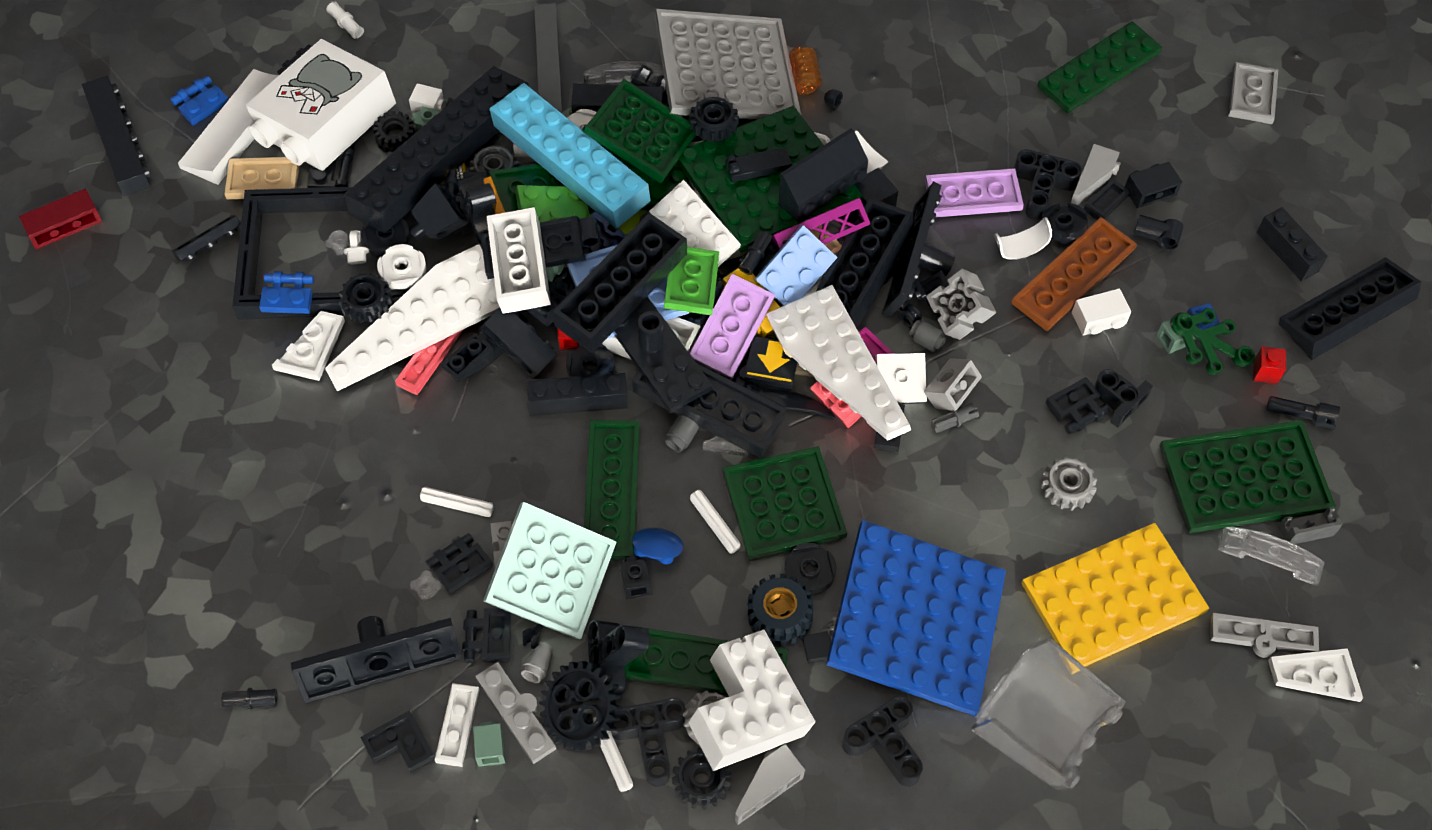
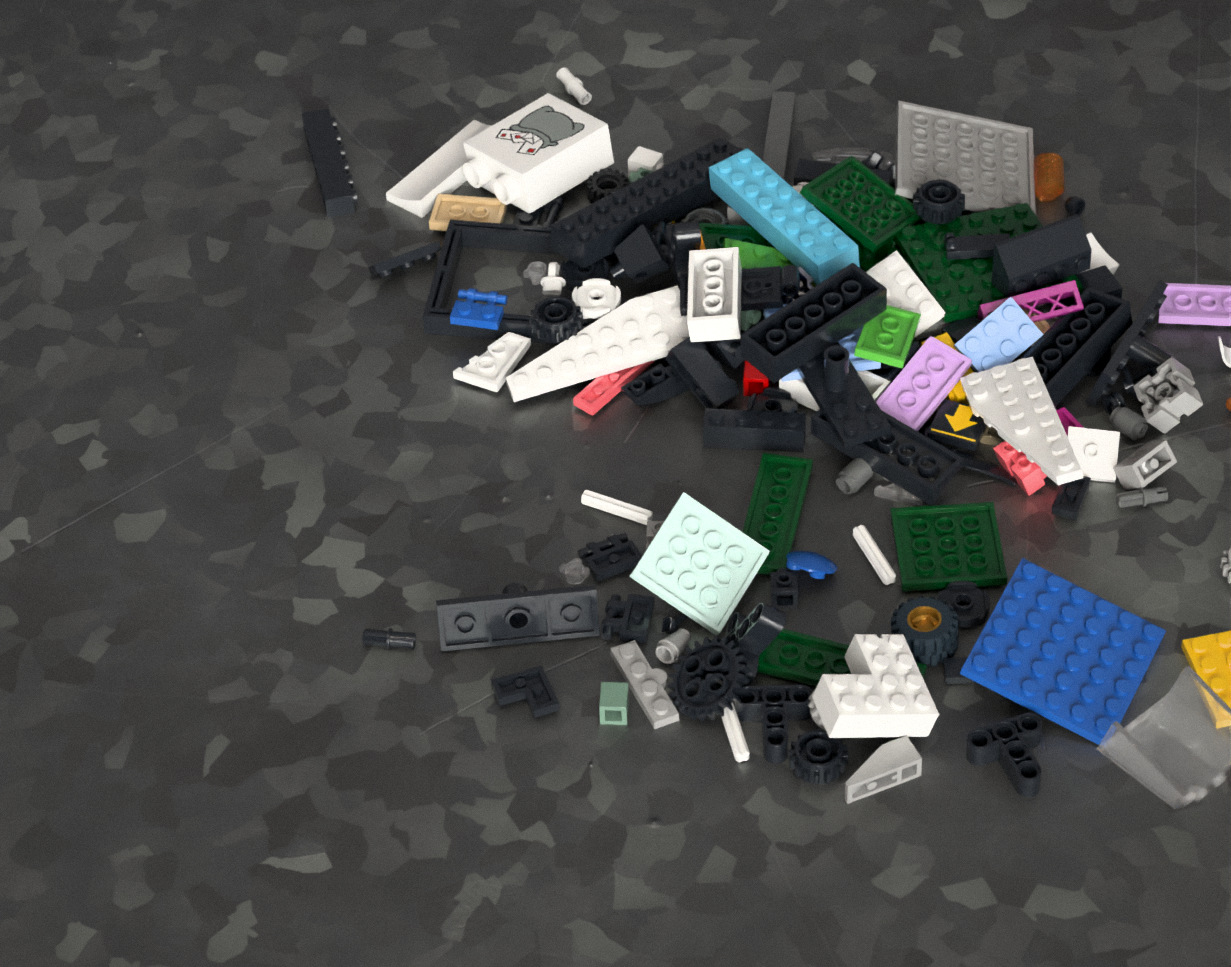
camera: 15 degrees right, 15 degrees down
dark red brick [19,188,102,249] -> none
blue plate [170,76,229,126] -> none
white tile [435,683,480,767] -> none
black axle [739,231,773,275] -> none

